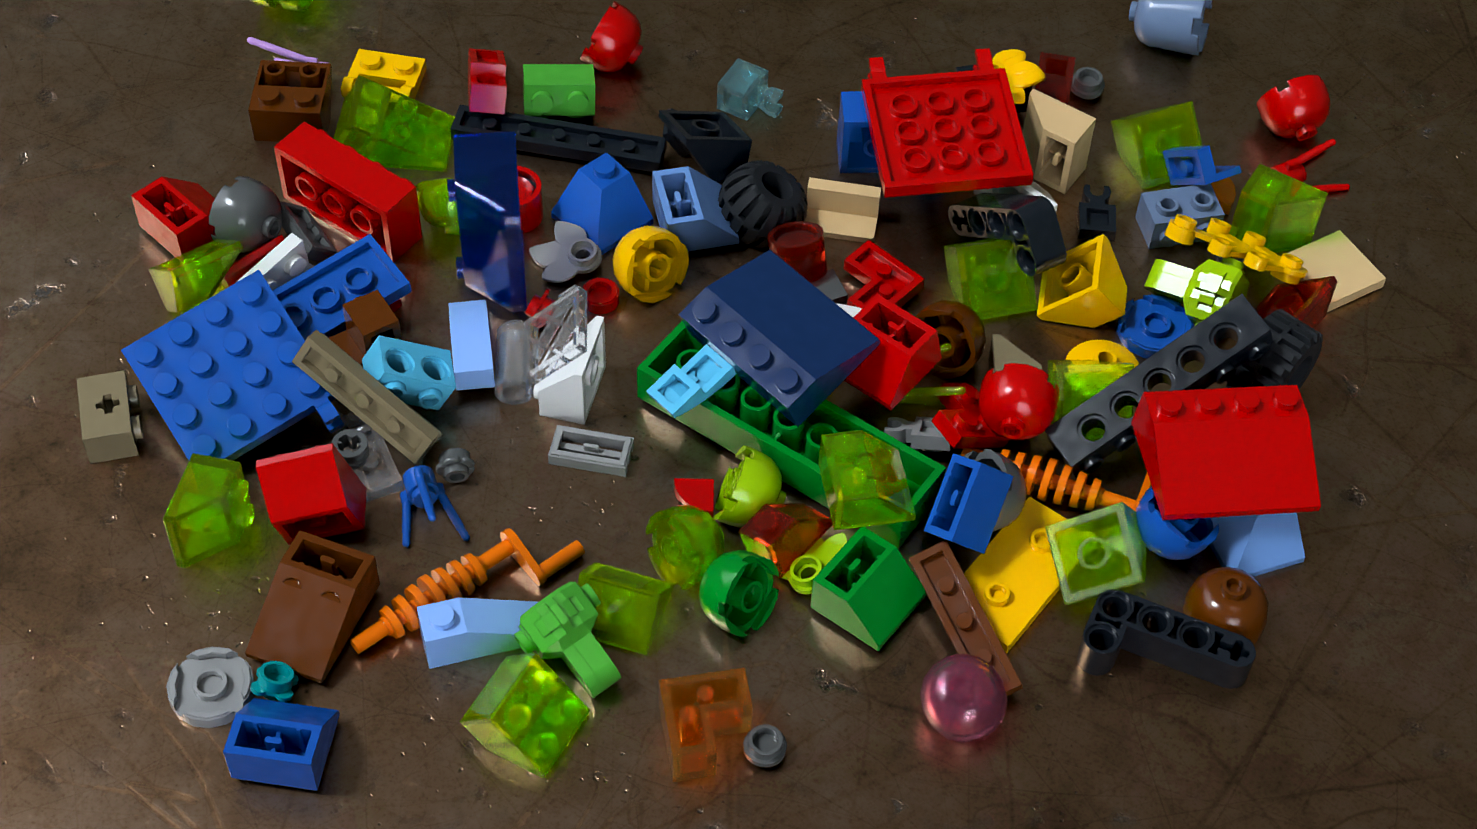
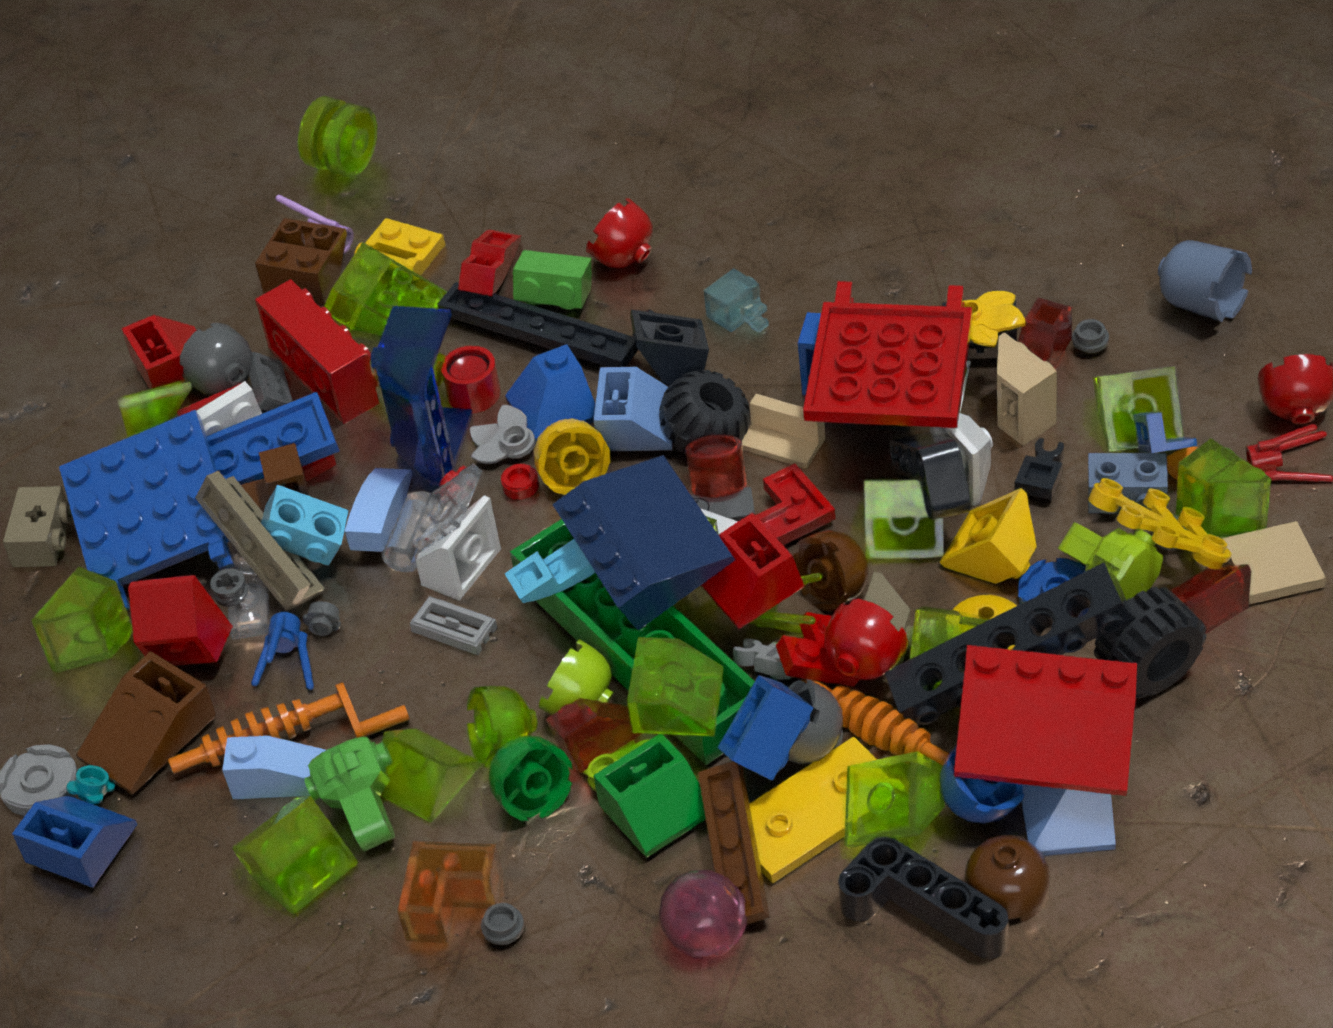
camera: 25 degrees right, 5 degrees down
red tile [674,478,714,520] -> none

